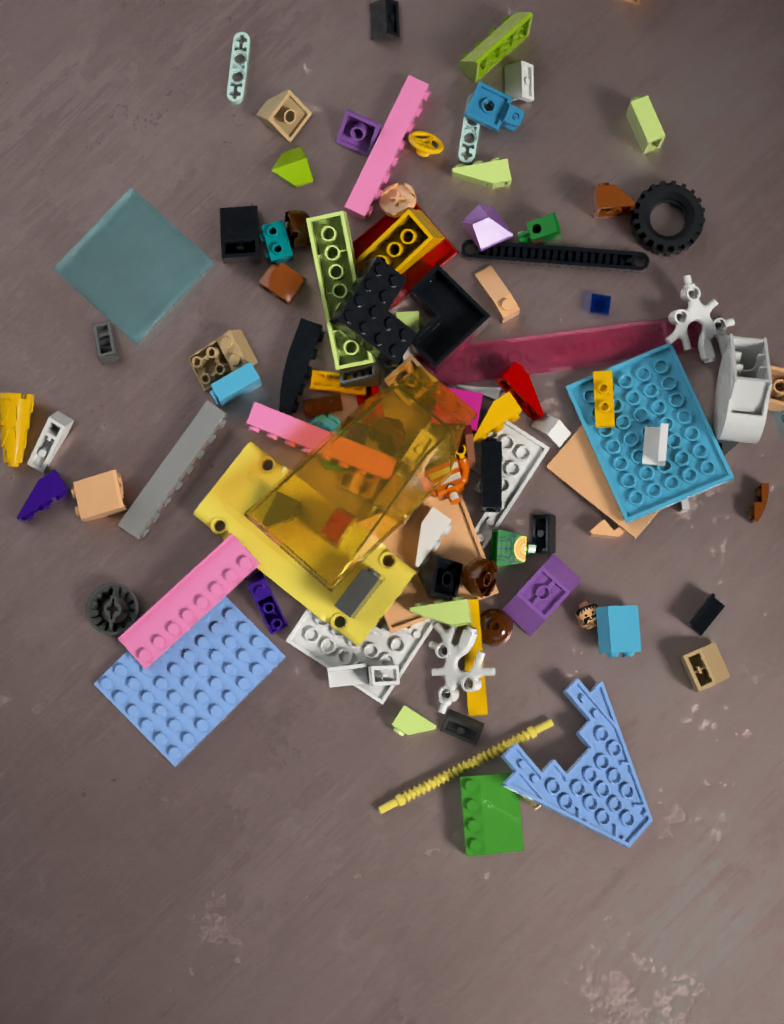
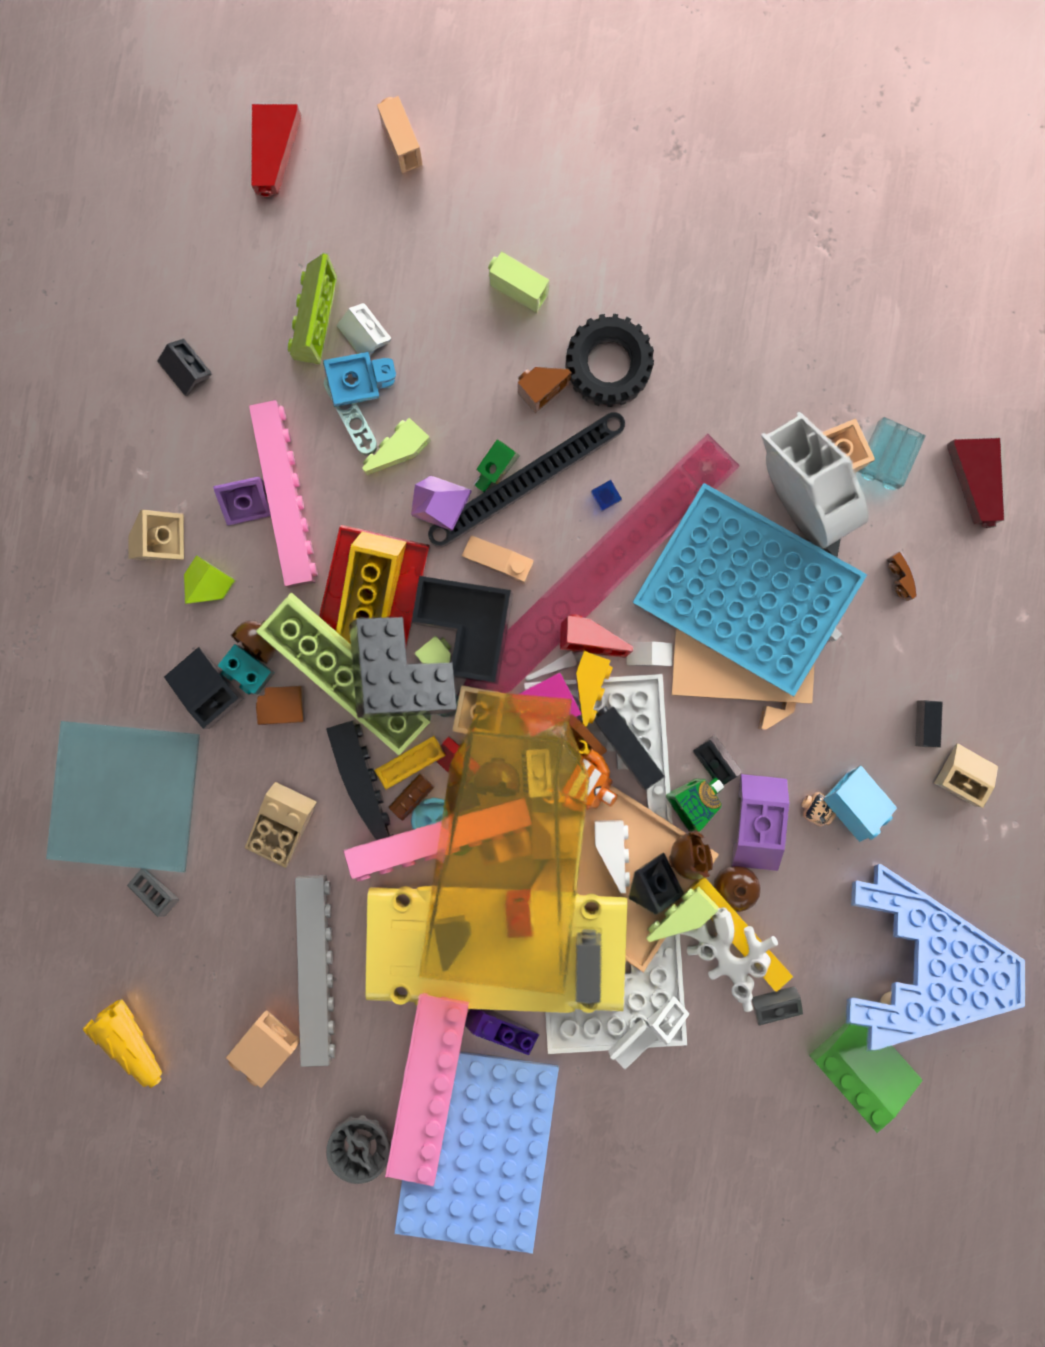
camera: 35 degrees left, 5 degrees up
dark purple slope [17,470,70,522] -> none
white slope [27,411,74,473] -> none
medium azure brick [210,362,262,407] -> none
light aqua beam [227,32,251,105] -> none
dark grey slope [340,362,381,387] -> none
light yellow hose [378,718,554,814] -> none
light nougat tile [379,183,417,218] -> none
yellowish green slope [391,705,437,736] -> none
yellow piece [408,131,444,157] -> none
yellow plate [593,370,615,428] -> none
white panel [642,423,669,466] -> none
white plant [665,275,735,364] -> none

